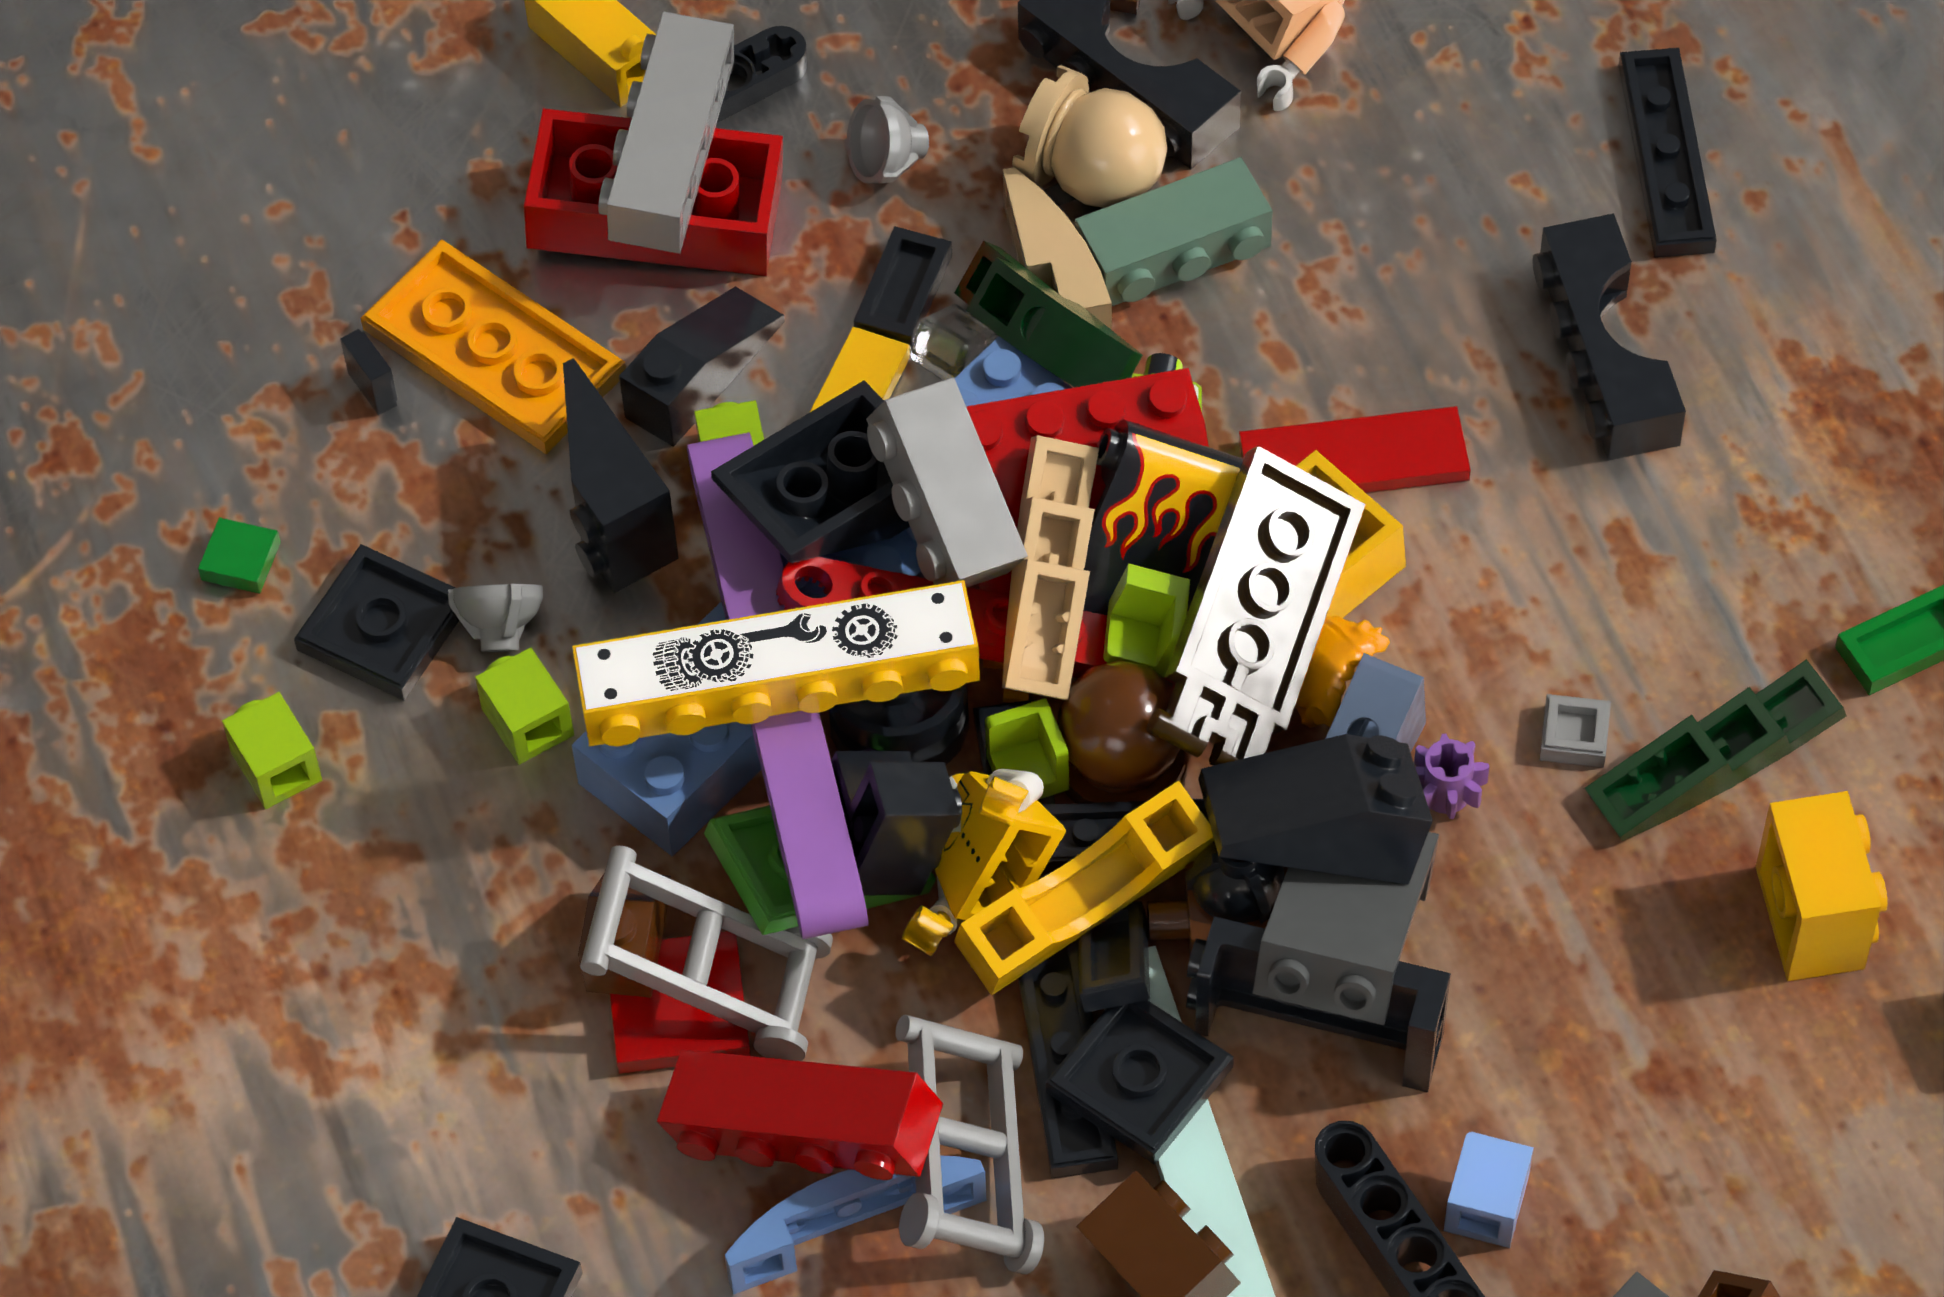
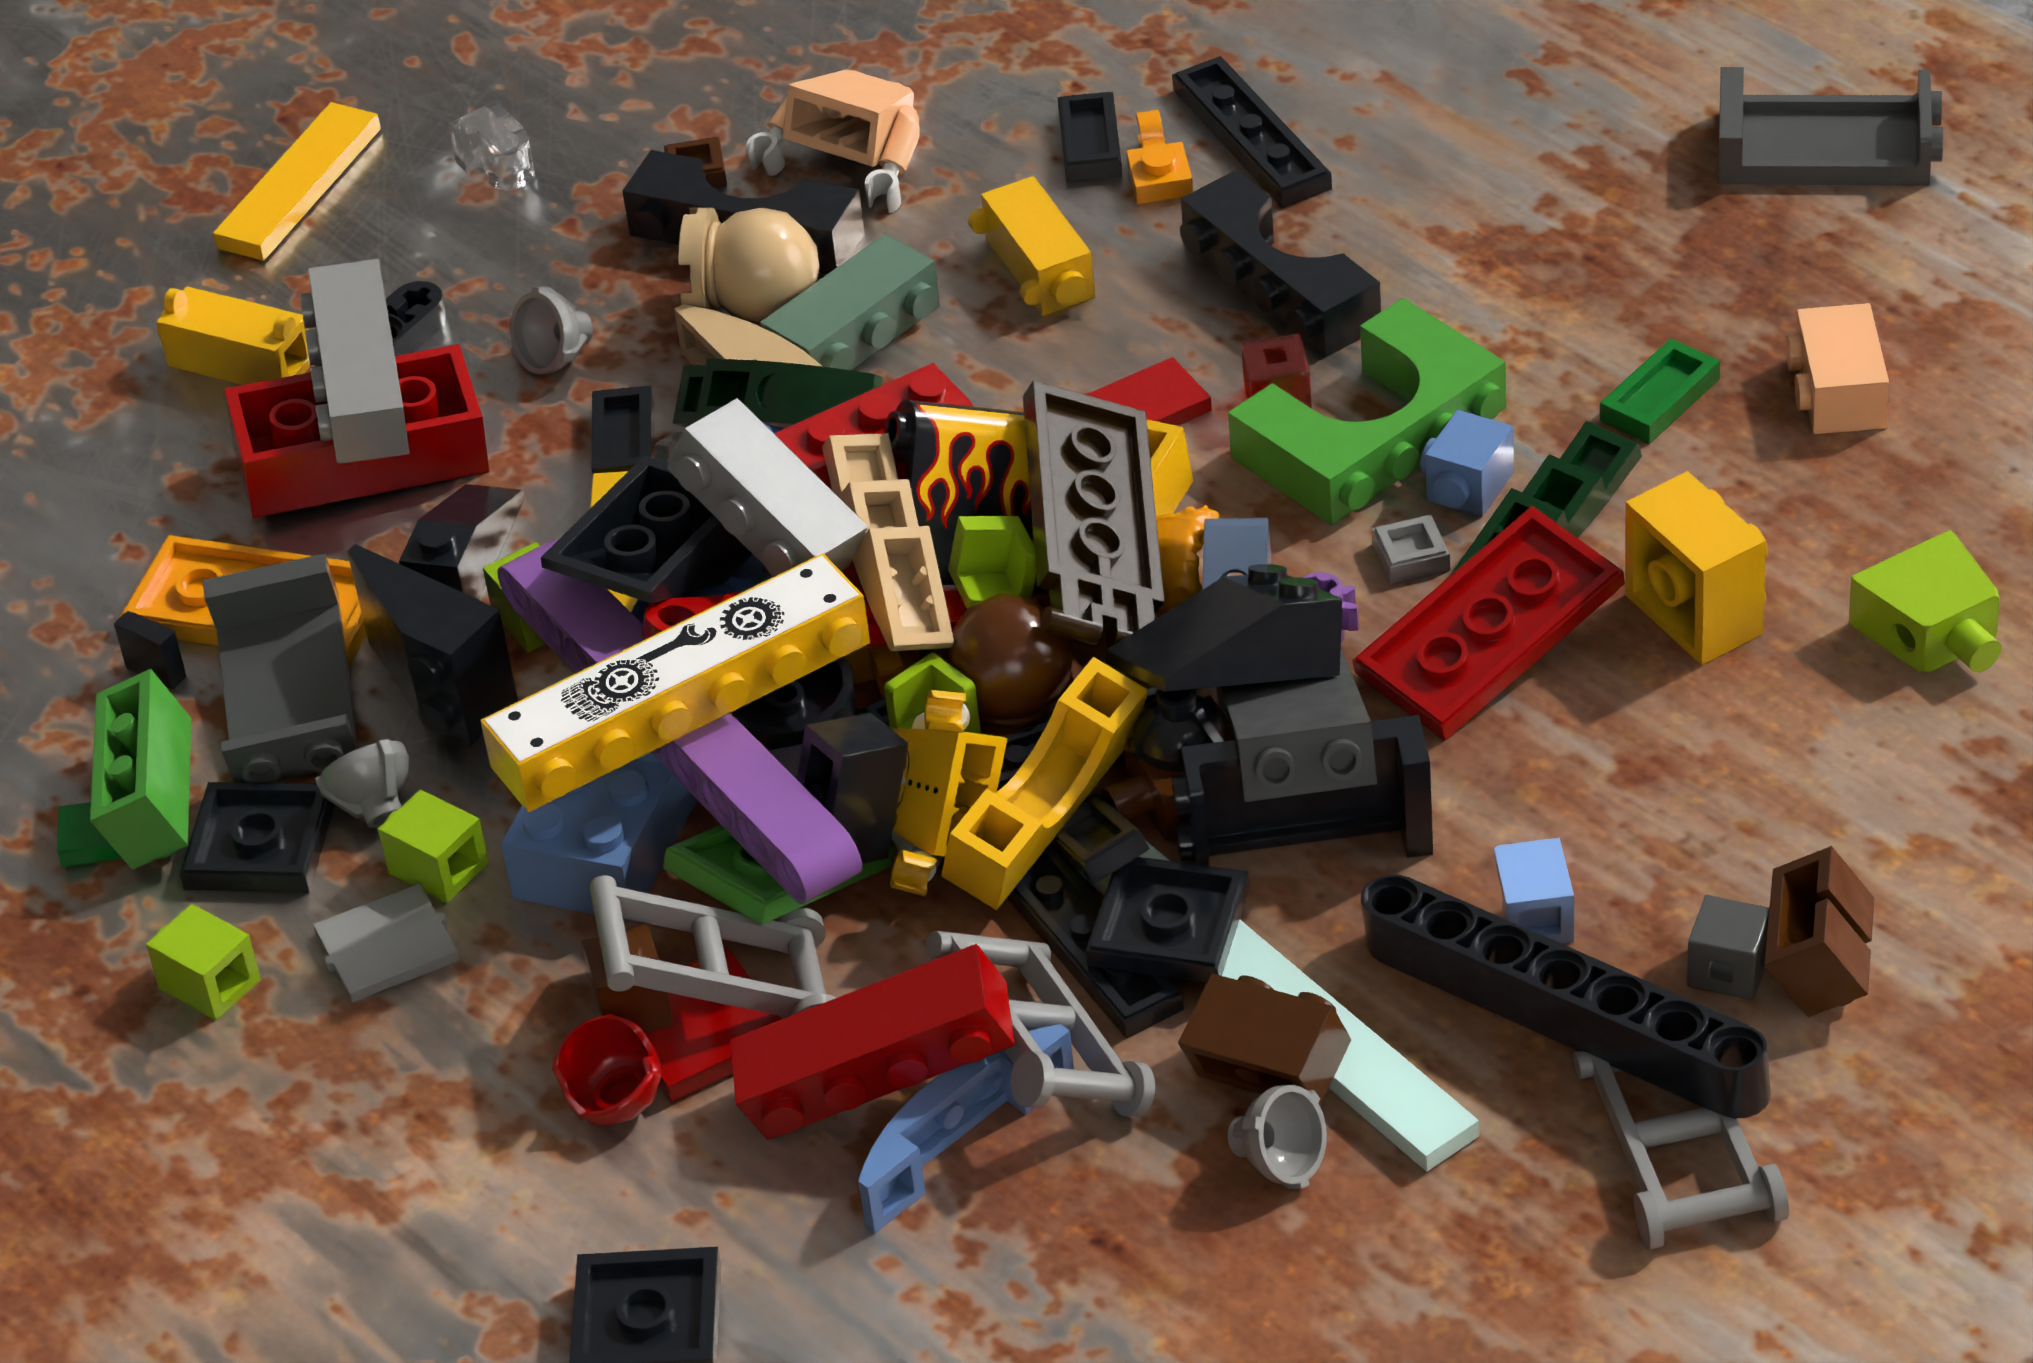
camera: 20 degrees left, 15 degrees down
none -> bright green brick [90,669,191,870]
none -> dark grey panel [203,553,359,783]
none -> light grey piece [313,883,460,1003]
none -> red hair [552,1014,662,1127]
none -> yellow brick [968,176,1095,316]
none -> black tile [1057,92,1123,182]
none -> light orange plate [1126,109,1193,204]
none -> bright green arch [1228,298,1507,525]
none -> clear red piece [1241,334,1312,409]
none -> red tile [1352,506,1625,741]
none -> medium blue brick [1420,410,1514,517]

